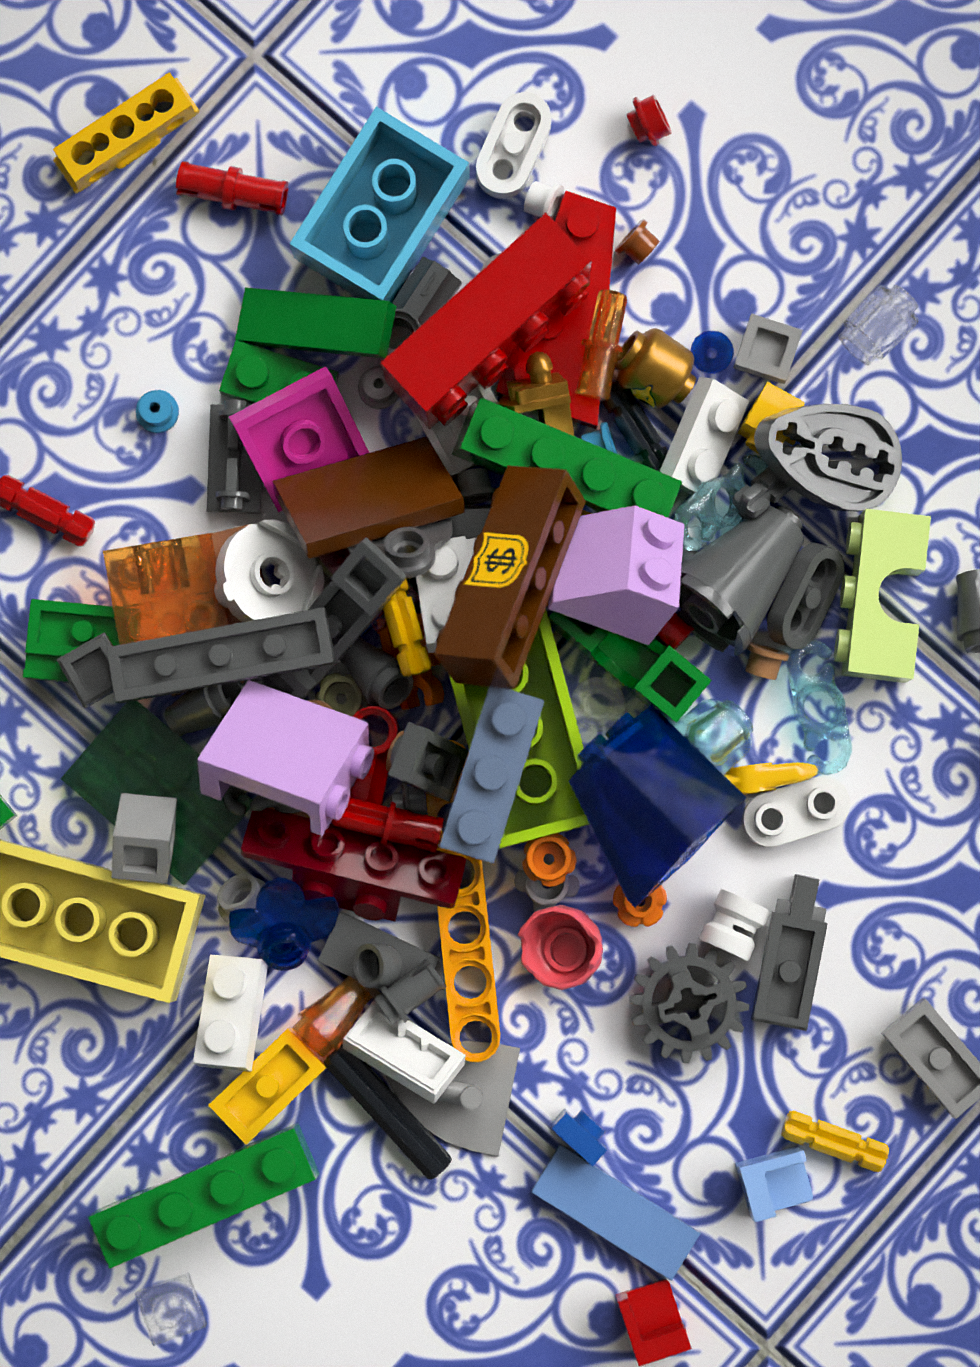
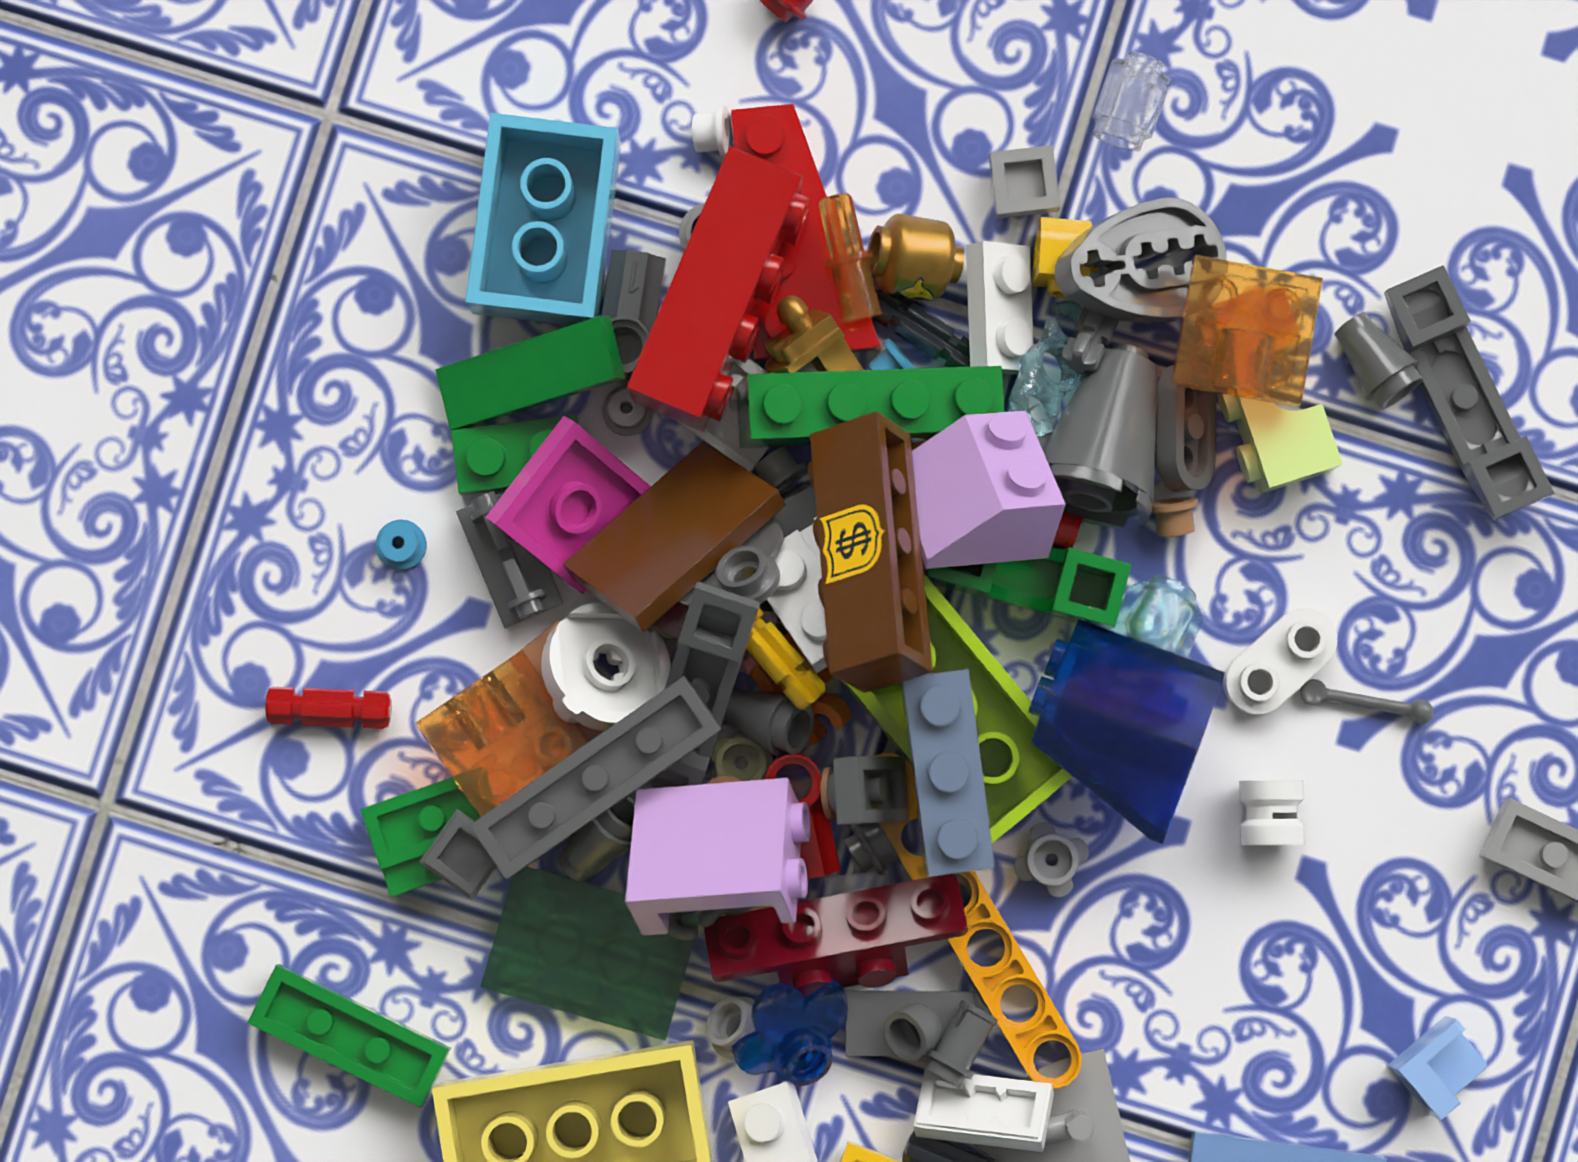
camera: 25 degrees left, 0 degrees up
yellow piece [53,72,200,193] -> none
light grey brick [111,793,177,884] -> none
red pin [176,161,289,216] -> none
clear orange cone [292,976,372,1058] -> none
red axle [331,797,444,853] -> none
white plate [476,92,551,199] -> none
coral hair [518,905,603,990] -> none
orange plate [522,833,576,887] -> none
blue plate [550,1109,607,1167] -> none
clear plate [571,677,625,732] -> none
orange plate [613,874,667,927] -> none
dark orange piece [615,218,660,265] -> none
dark grey gear [629,943,749,1064] -> none
yellow piece [682,762,818,797] -> none
clear blue piece [690,331,734,374] -> none
dark grey hinge [751,874,828,1031] -> none
yellow axle [781,1110,889,1173] -> none
clear light blue piece [787,640,852,775] -> none
none -> clear orange plate [1170,255,1323,408]
none -> dark grey hinge [1300,679,1434,724]

